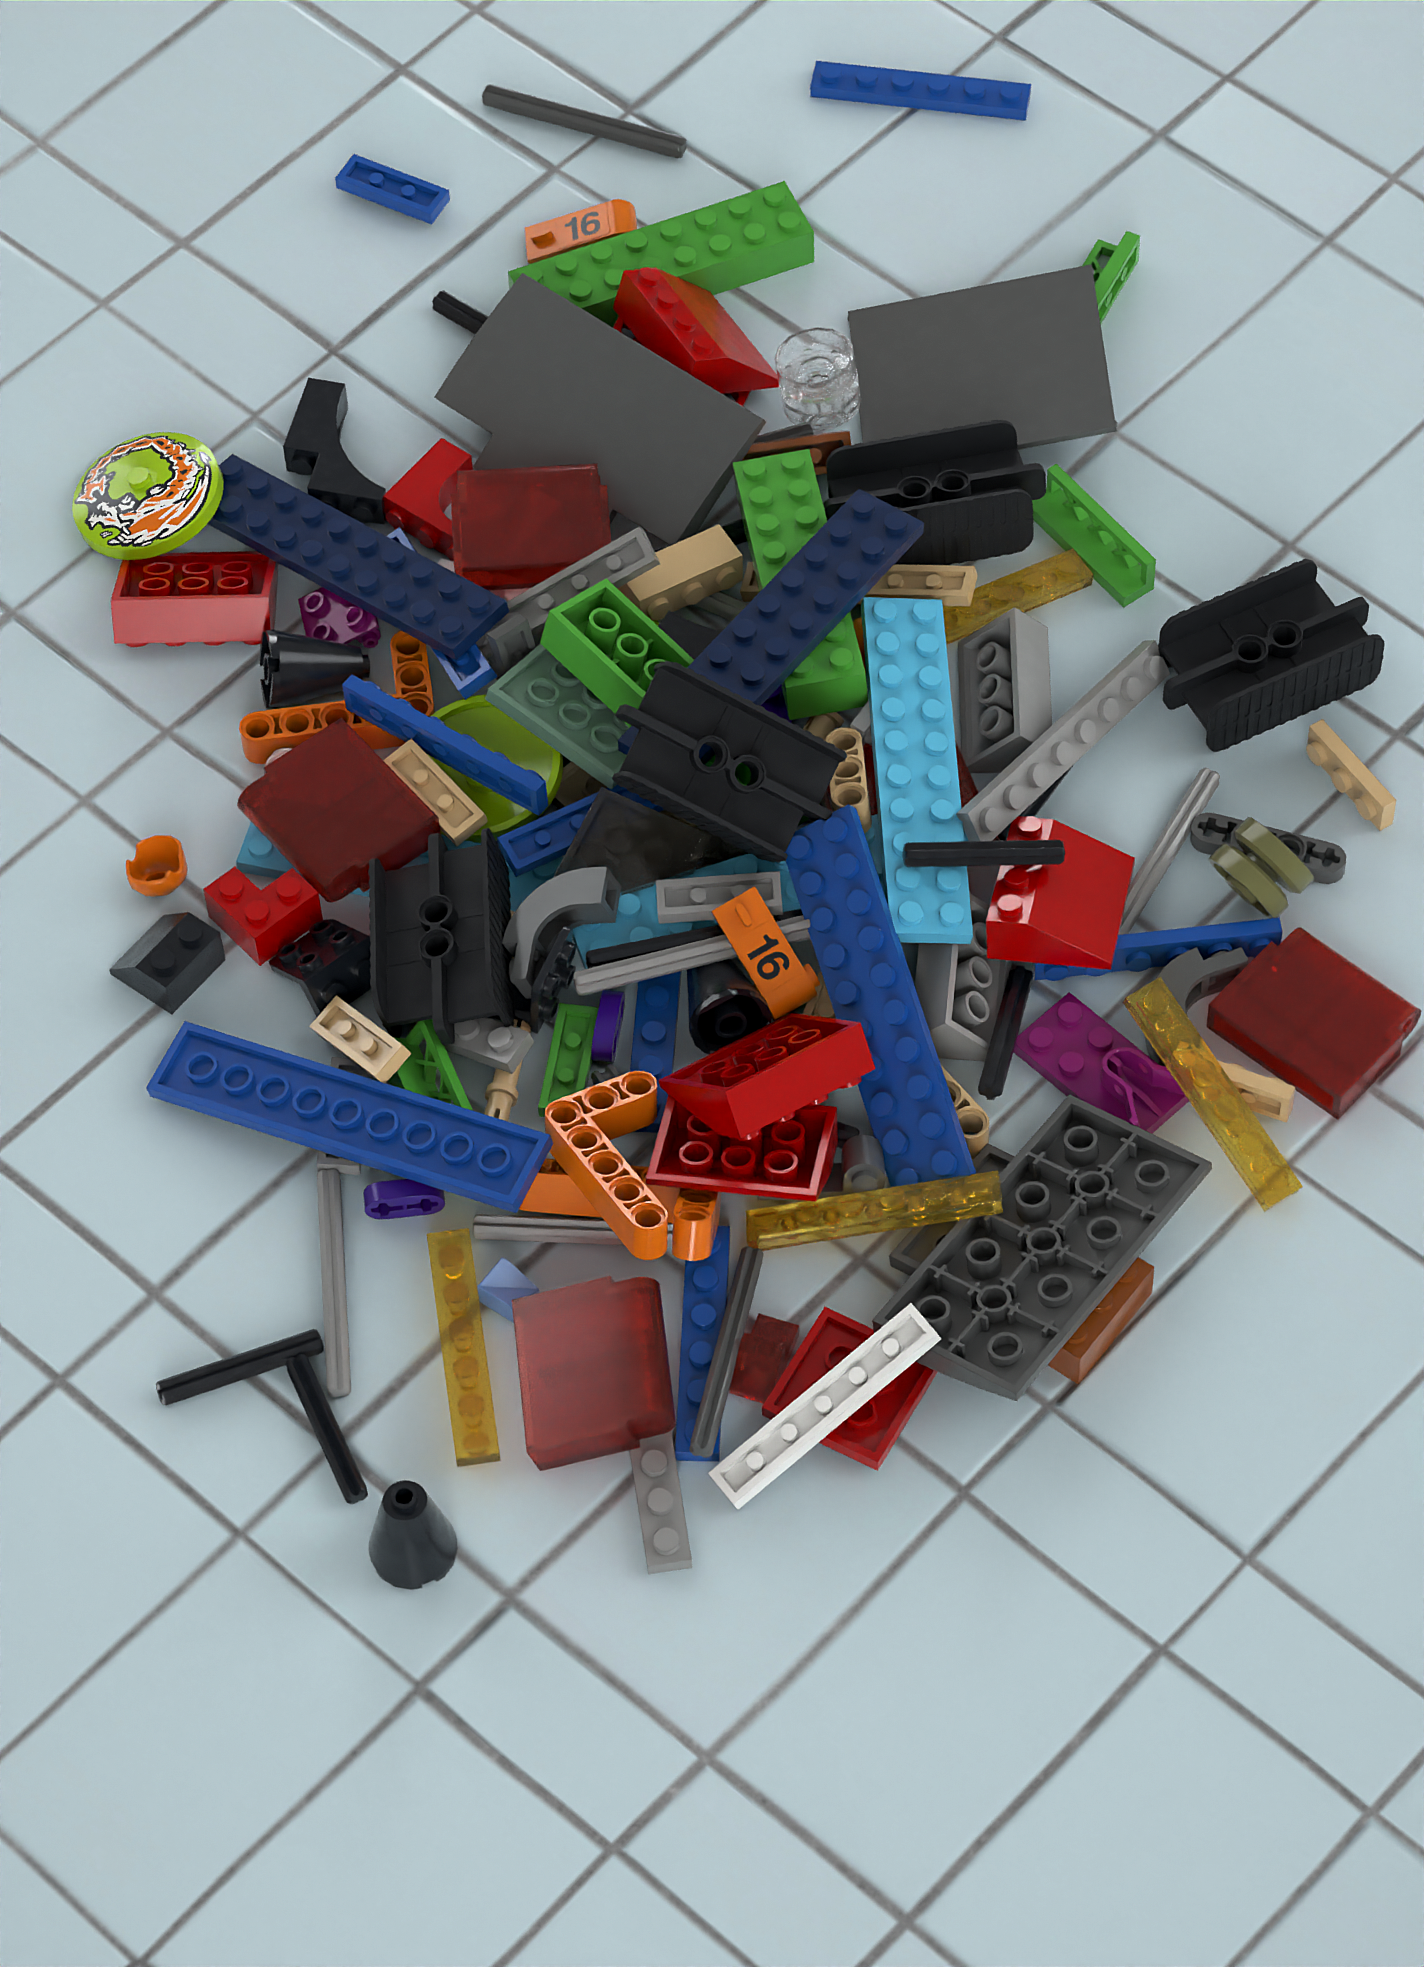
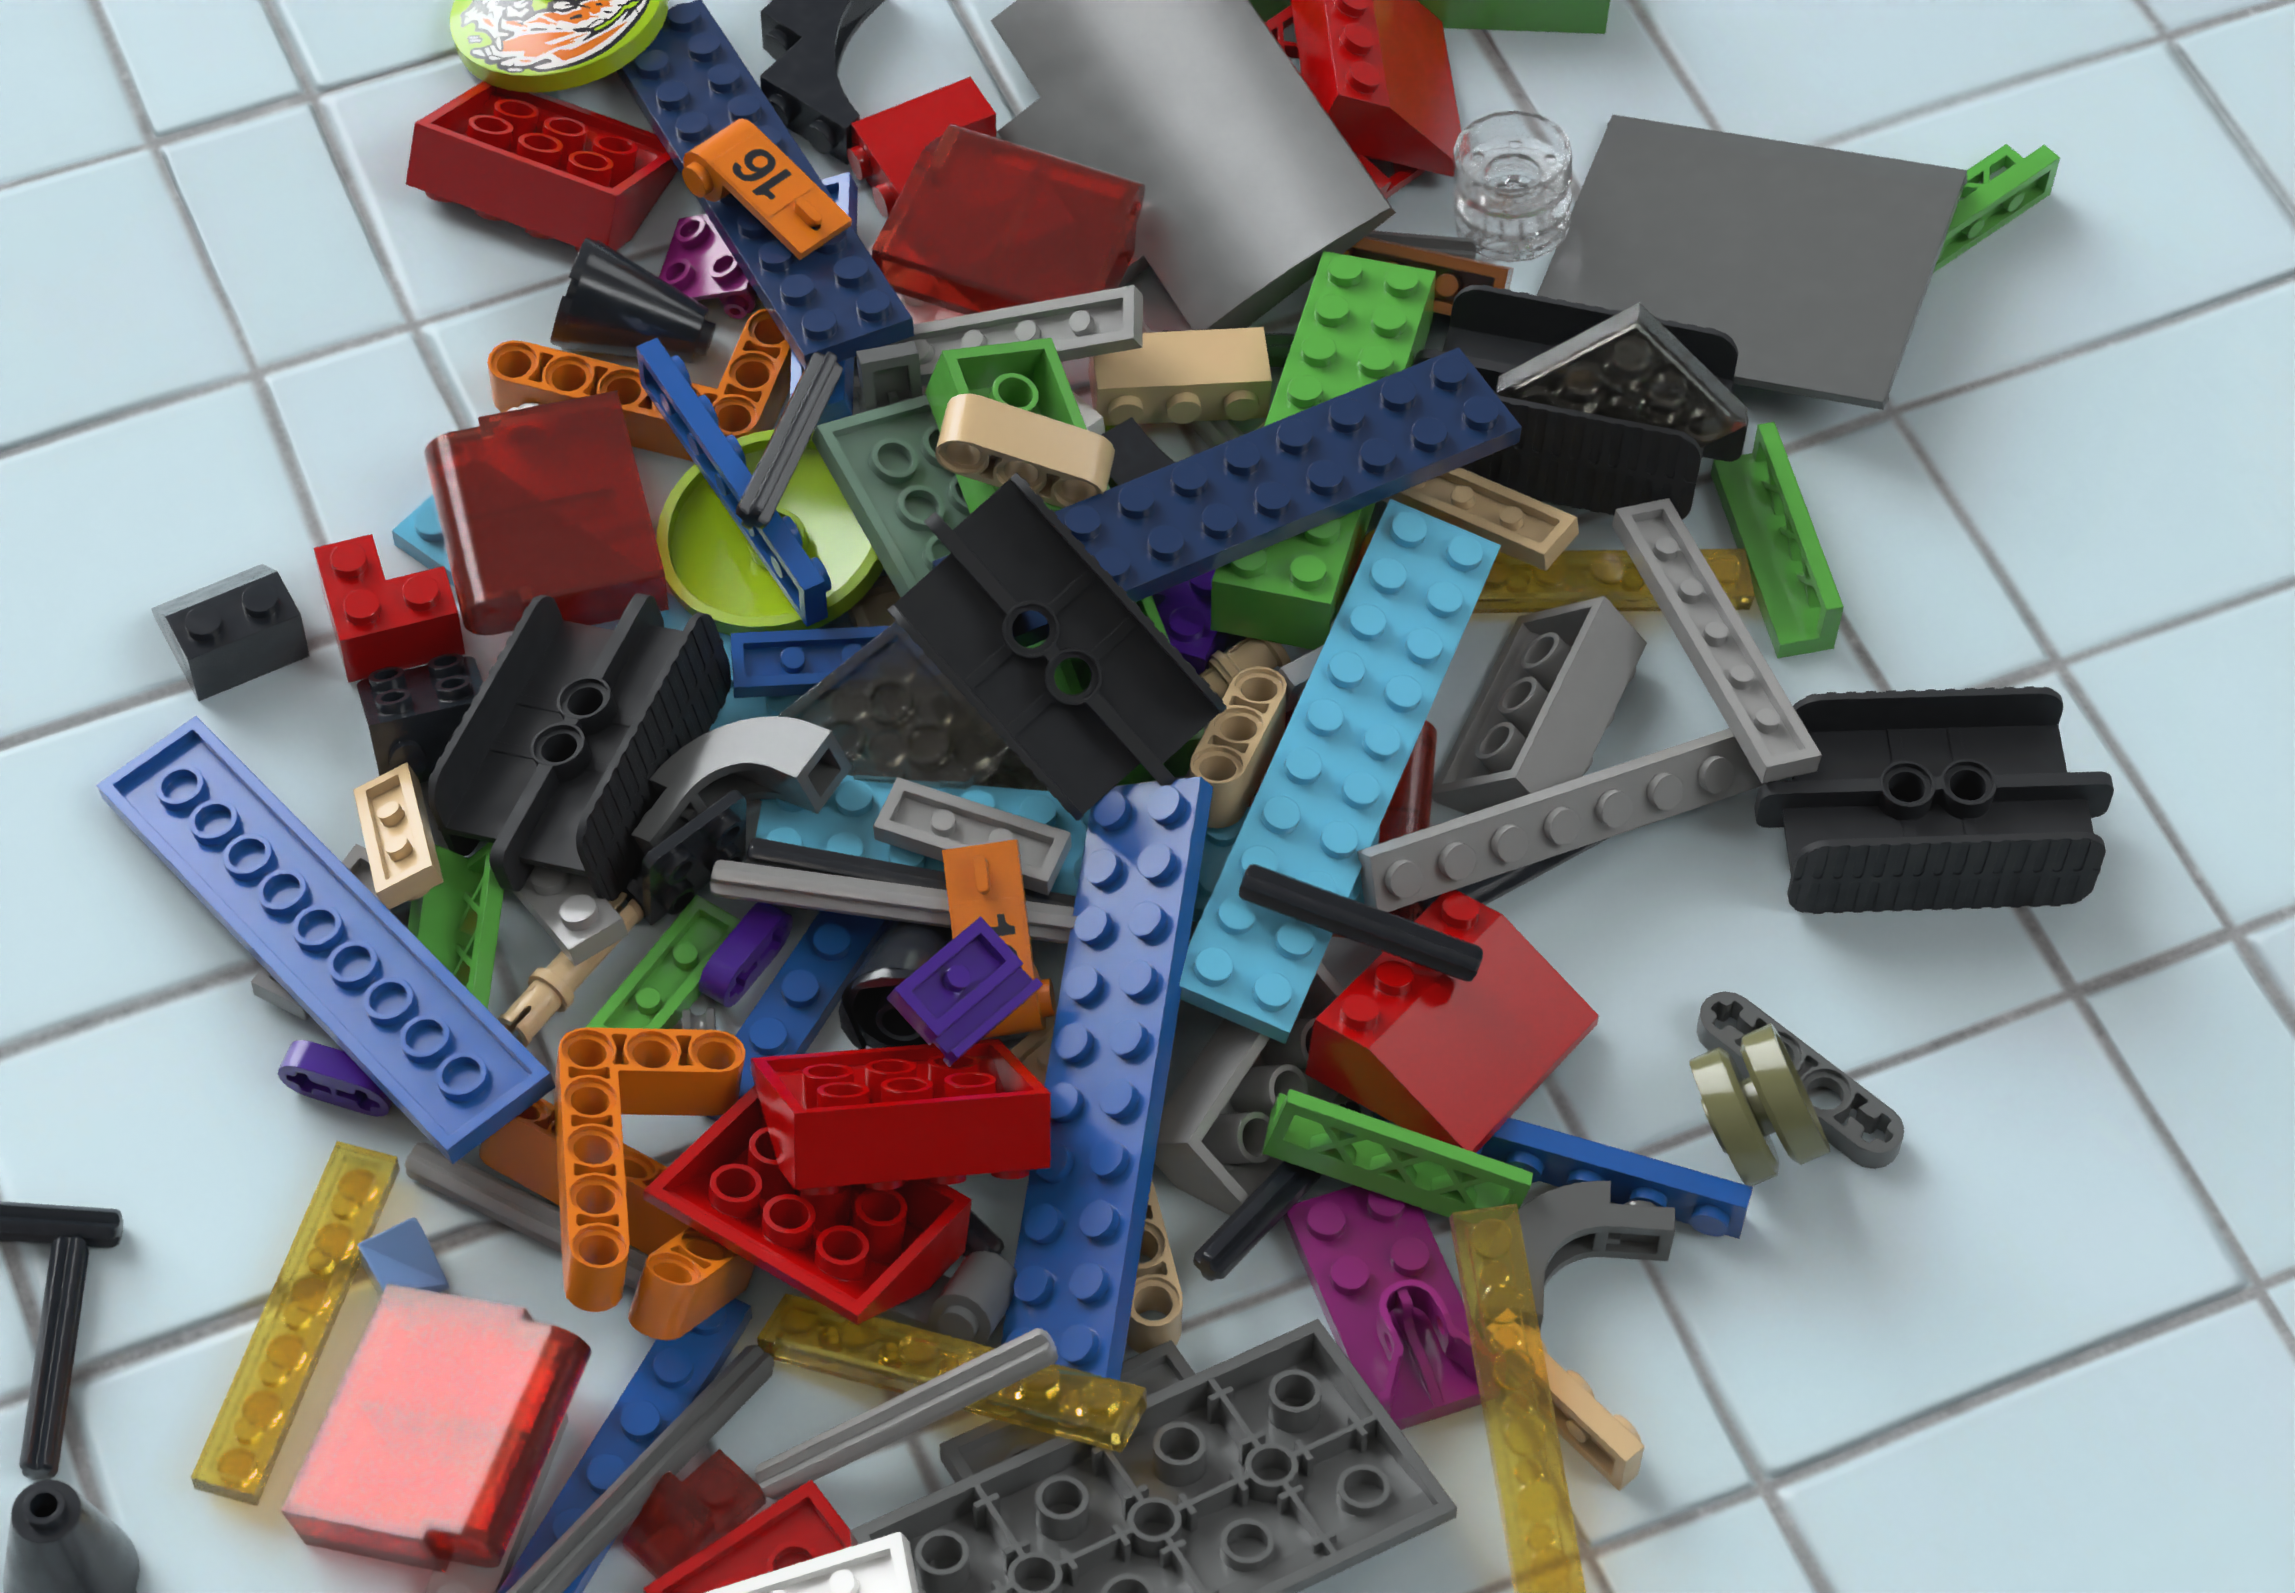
camera: 20 degrees right, 0 degrees up
orange hair [126,835,188,897] -> none
light grey axle [317,1169,351,1397] -> none
tan plate [380,738,488,846] -> none
light grey axle [1119,768,1220,935] -> none
clear red piece [1206,927,1421,1120] -> none
tan plate [1306,719,1396,831] -> none
none -> orange door [682,118,852,260]
none -> axle [735,352,843,530]
none -> light grey axle [755,1328,1058,1499]
none -> dark purple plate [887,916,1043,1067]
none -> tan beam [935,394,1115,508]
none -> bright green fence [1262,1089,1533,1234]
none -> clear smoke plate [1497,302,1748,448]
none -> light grey plate [1612,498,1822,783]

